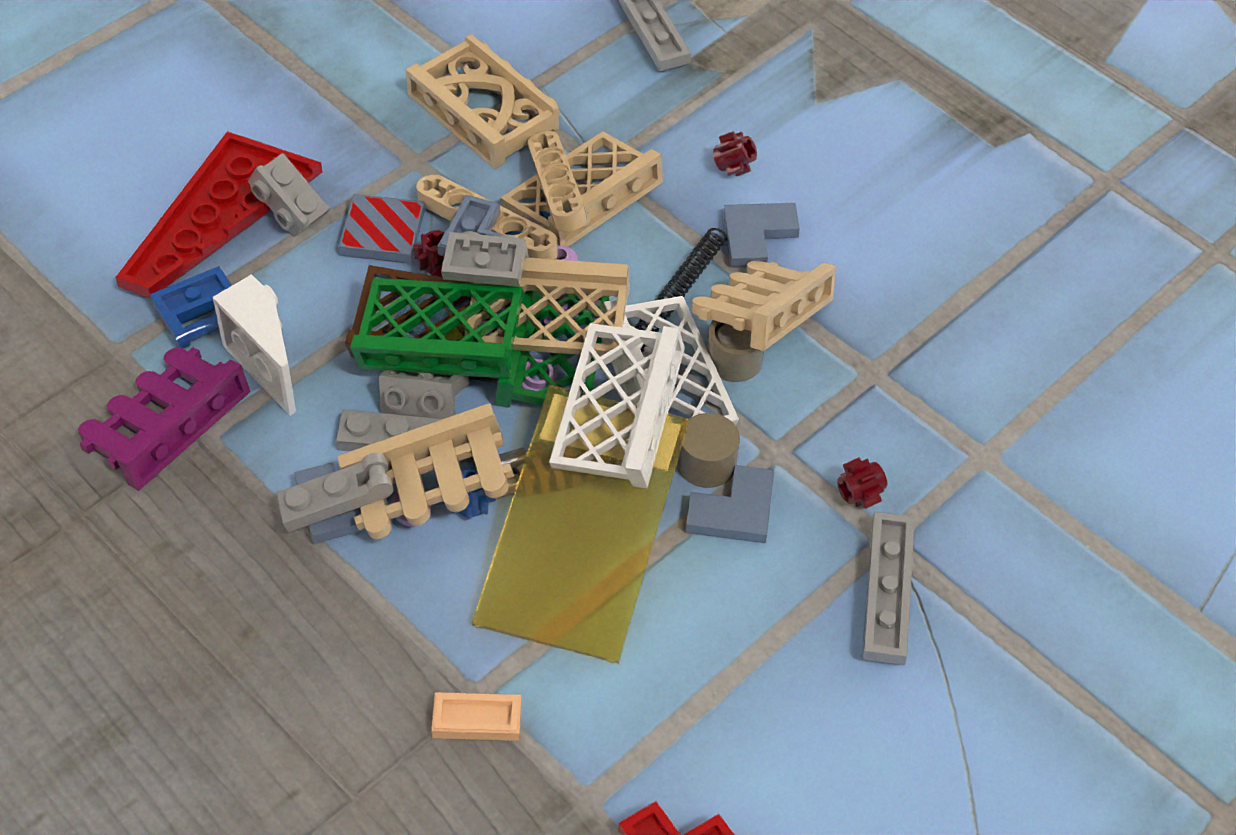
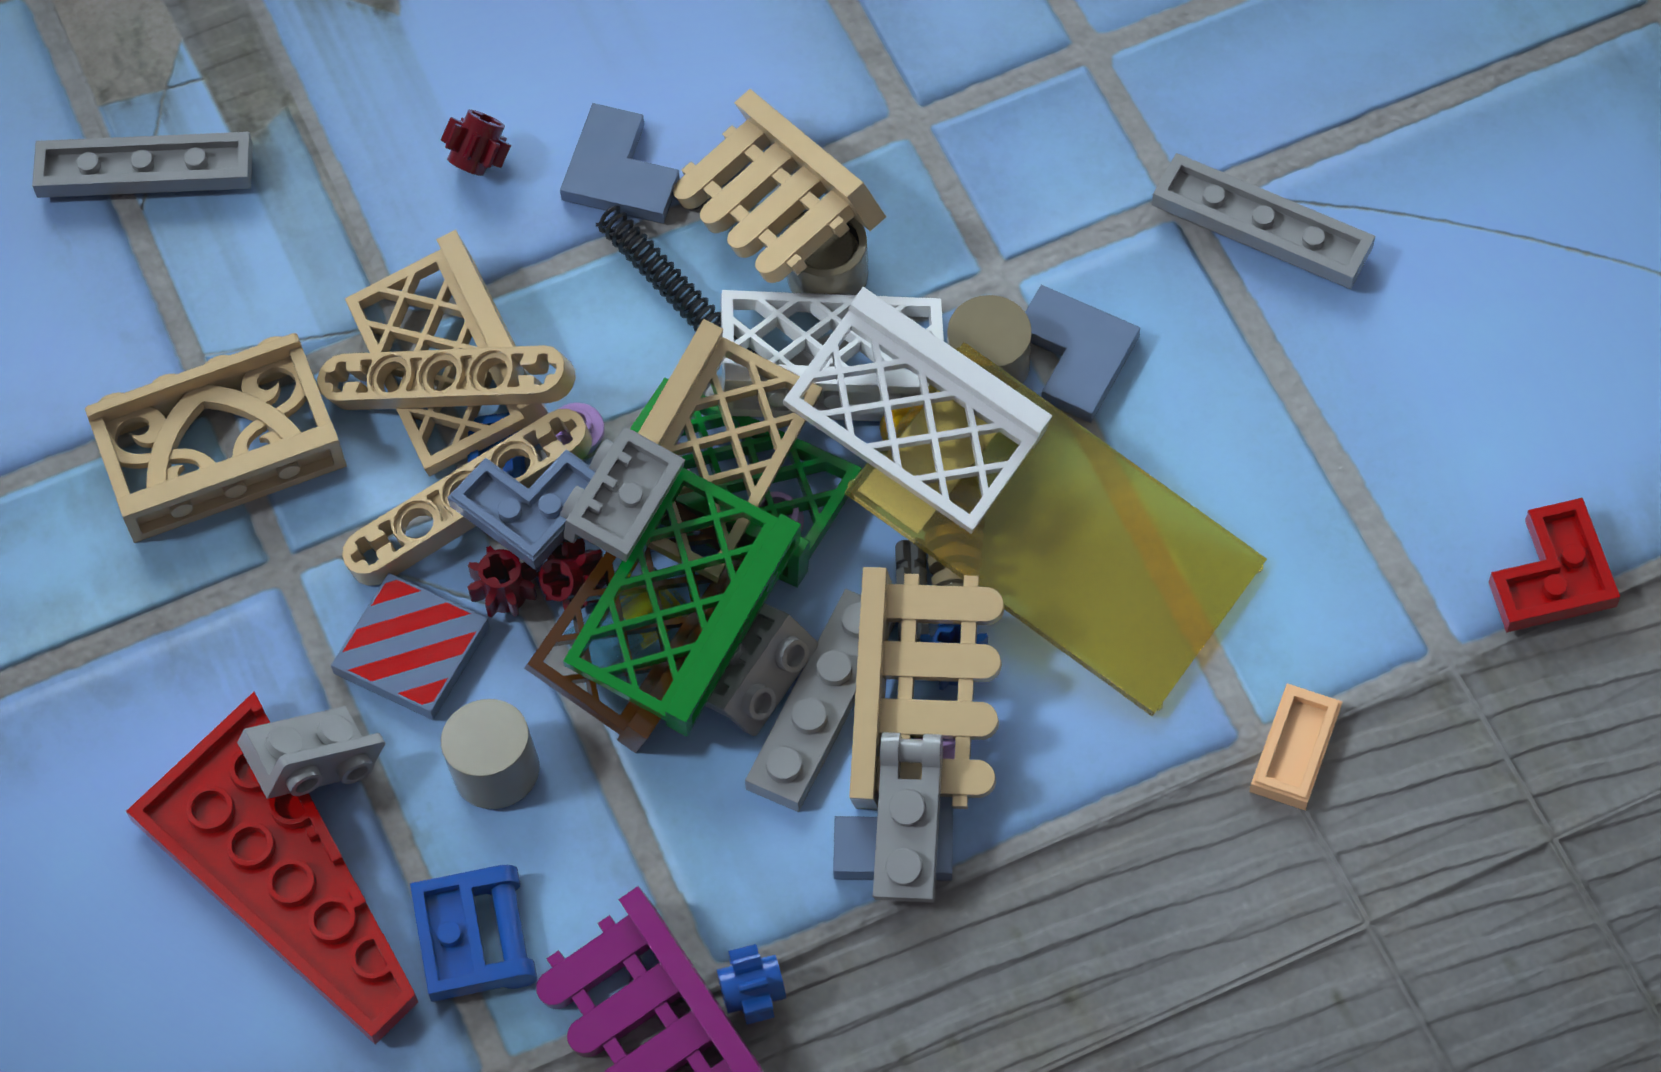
camera: 65 degrees left, 10 degrees up
white slope [213,274,296,415] -> none
dark red gear [837,457,888,509] -> none
none -> piece [441,699,540,809]
none -> blue gear [716,944,786,1025]

